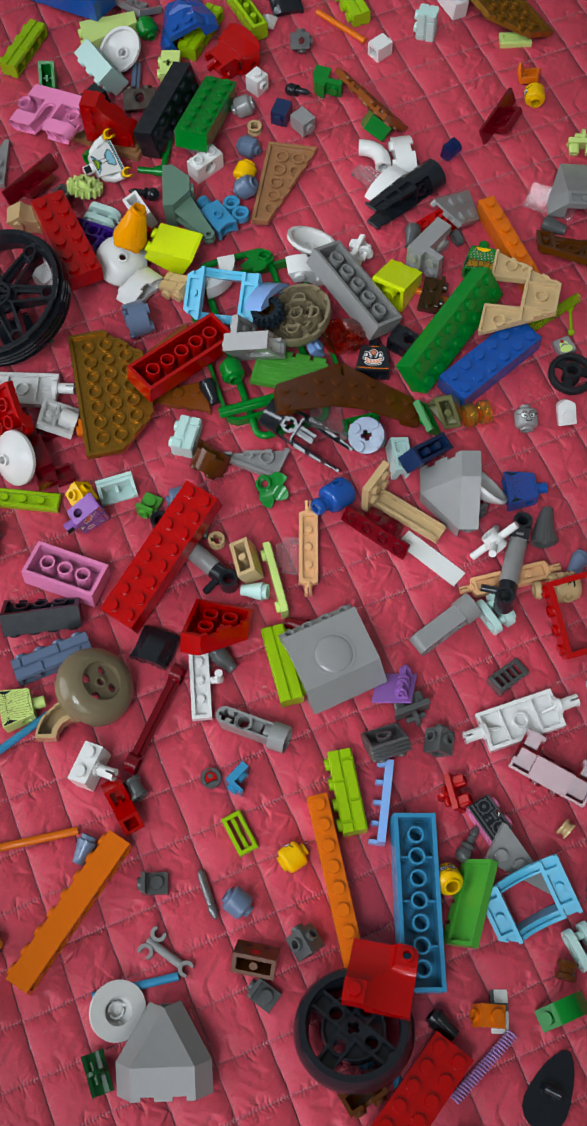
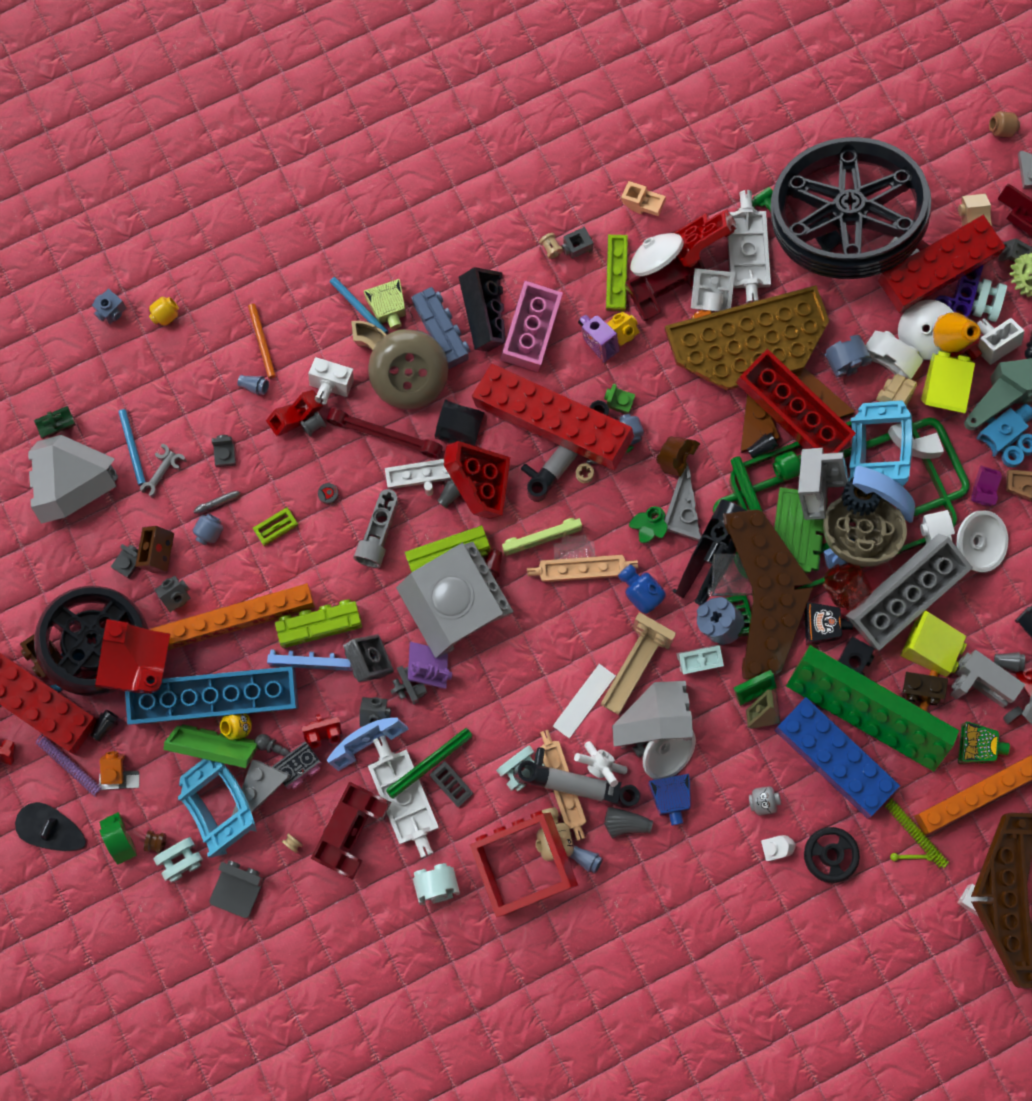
camera: 85 degrees right, 10 degrees up
orange brick [5,830,133,995] -> none
white hat [89,979,146,1043] -> none
light aqua hinge [95,471,139,507] -> none
light aqua brick [168,415,203,459] -> none
dark azure bracket [226,761,249,797] -> none
tan brick [229,537,264,584] -> none
green plate [240,249,274,272] -> none
light aqua cone [240,582,270,601] -> none
yellow head [276,841,309,873] -> none
dark red bracket [341,505,410,560] -> none
white hips [349,234,374,265] -> none
dark blue brick [398,432,454,474] -> none
light grey beam [409,593,482,656] -> none
clear yellow wheel [461,400,493,428] -> none
tan wing [478,249,562,336] -> none
tile [552,336,577,356] -> none
none -> light blue slope [327,718,409,771]
none -> green axle [386,728,472,799]
none -> magenta brick [971,465,1002,507]

